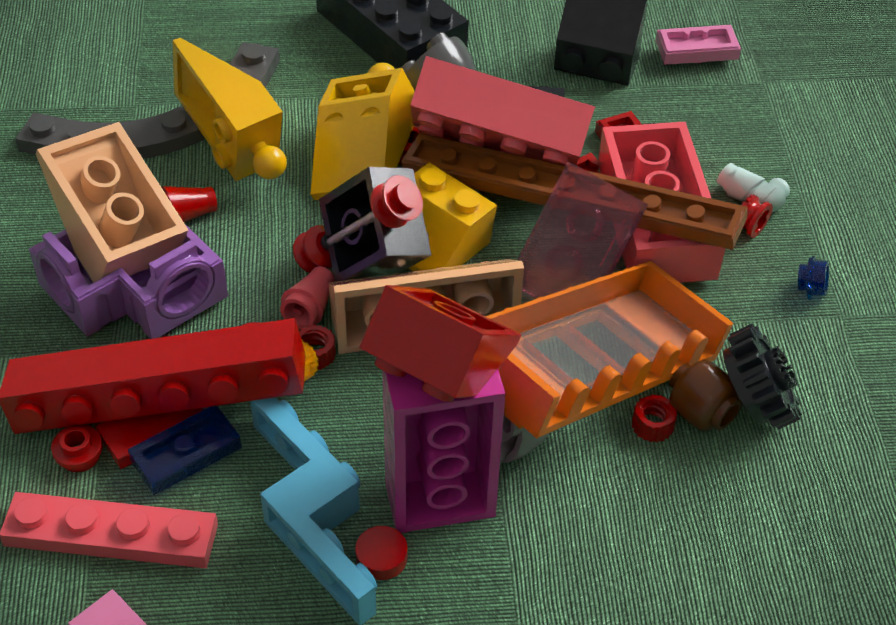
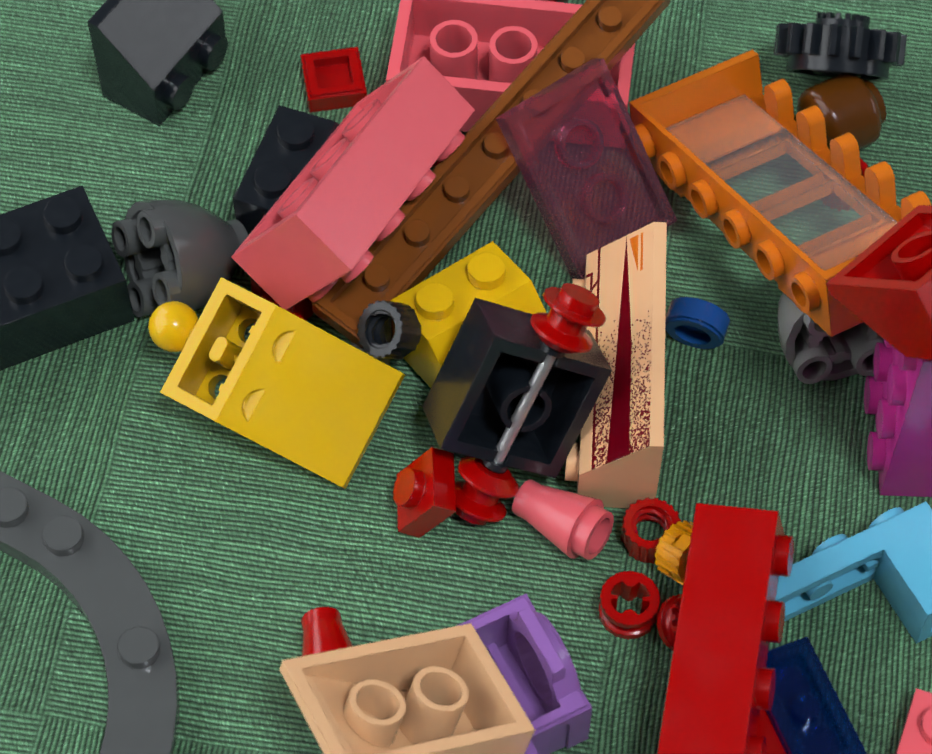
camera: 75 degrees left, 10 degrees up
yellow slope [173,38,287,181] -> none
none -> black axle [357,300,422,360]
none -> red plate [393,447,456,538]

